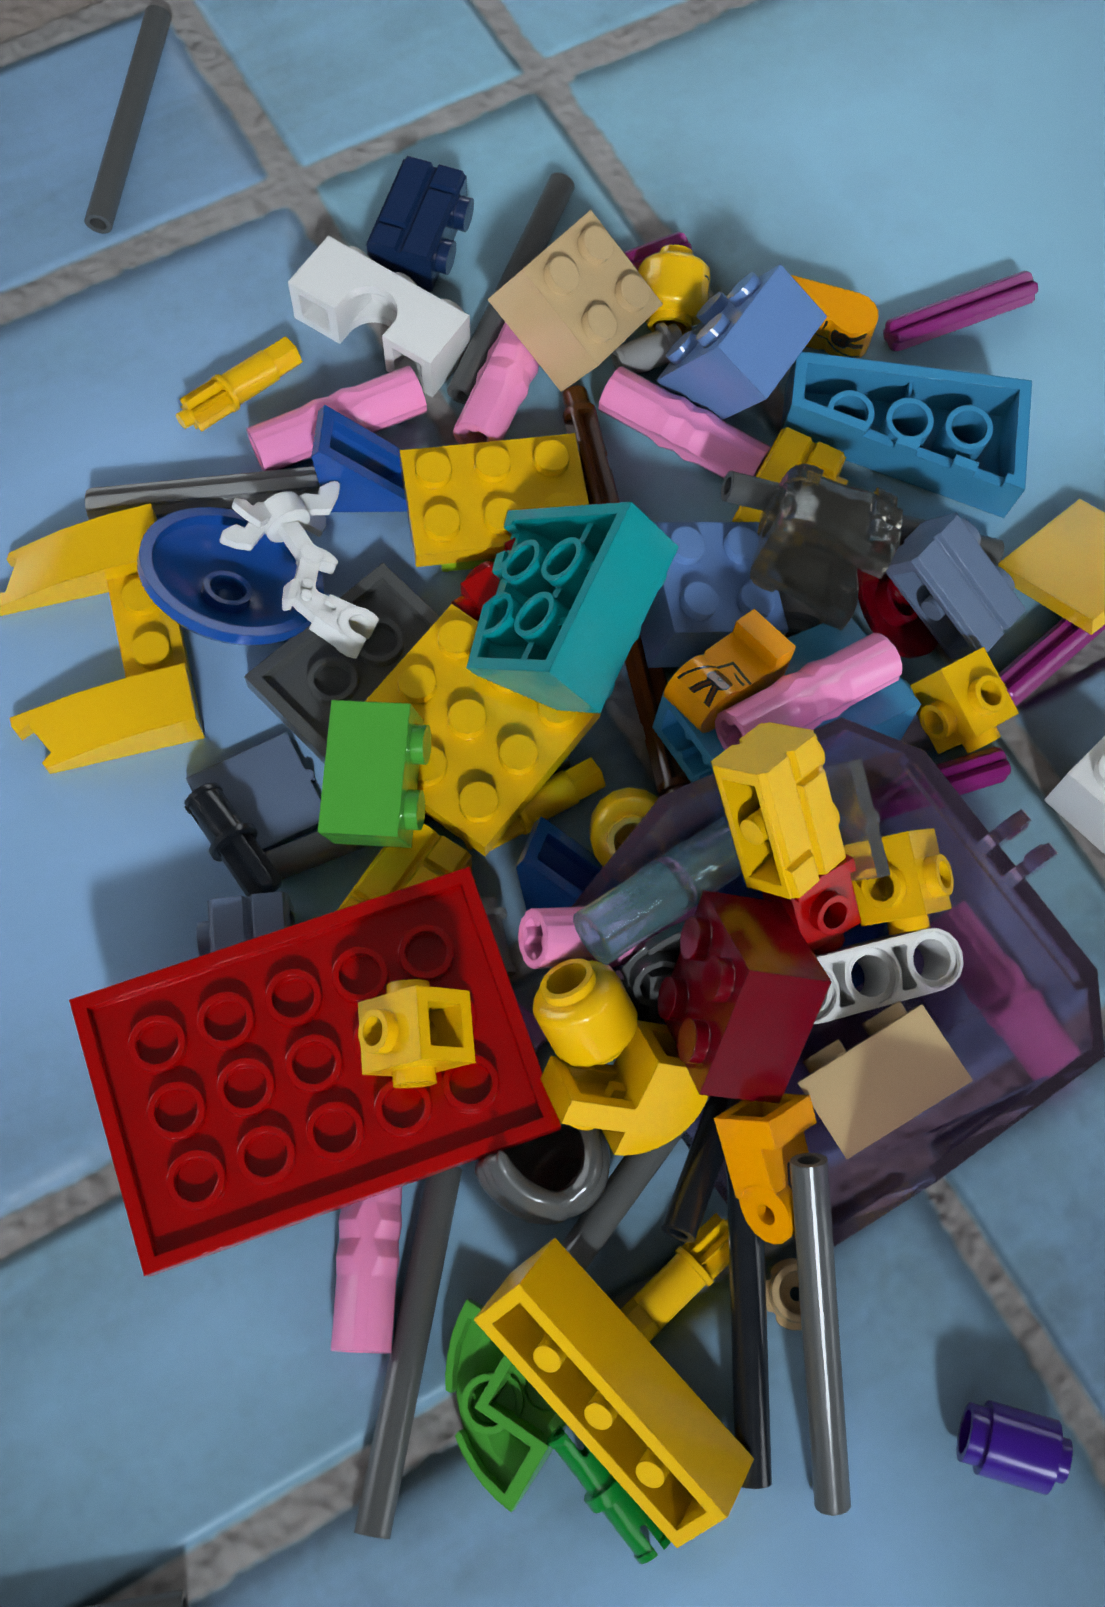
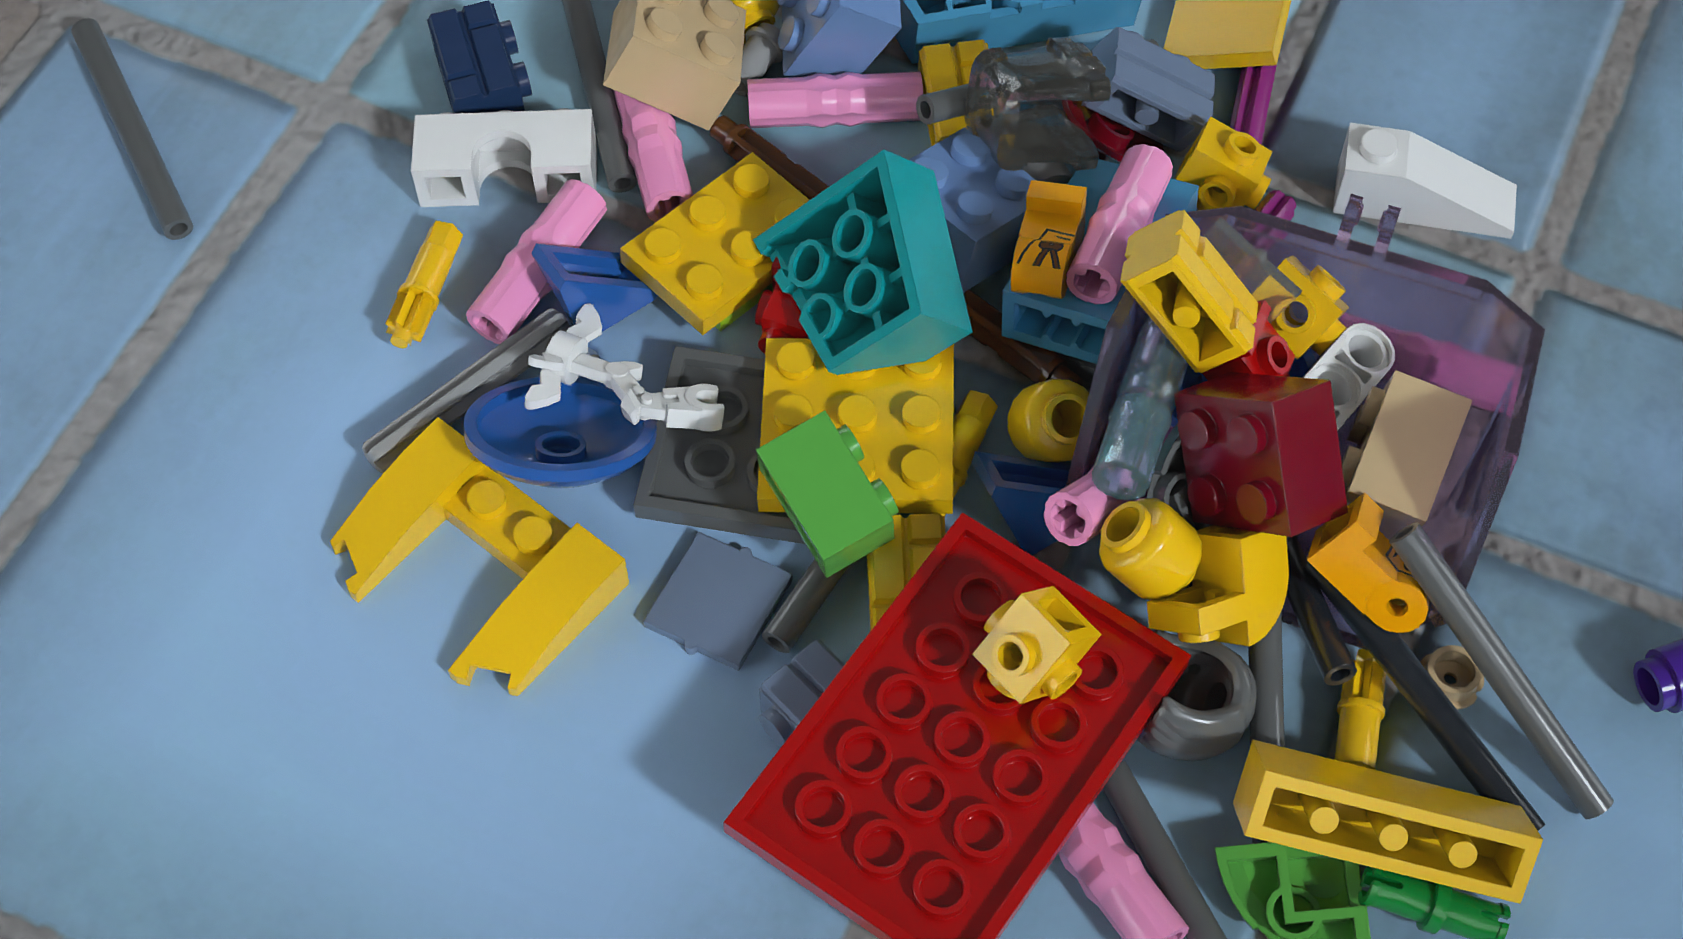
camera: 30 degrees left, 10 degrees down
black axle [184,783,282,897] -> none

